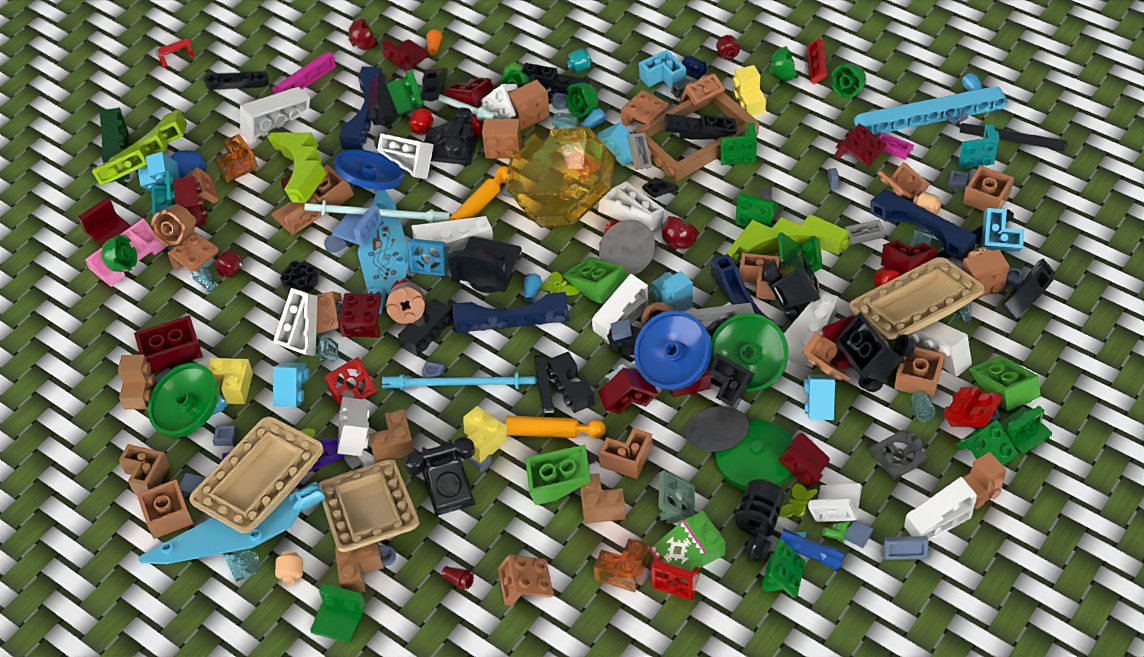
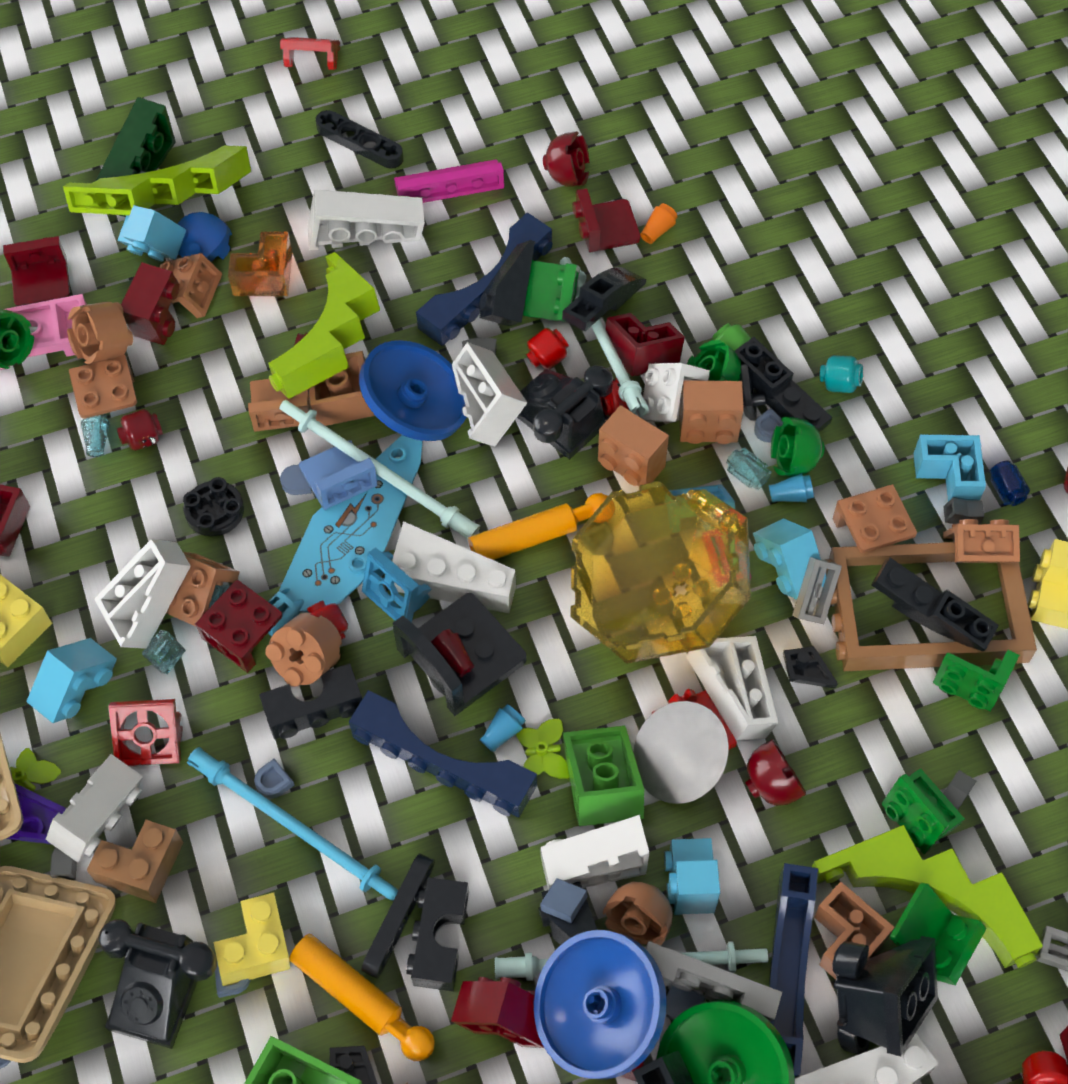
camera: 30 degrees right, 10 degrees up
teal bracket [151,170,176,216] -> none

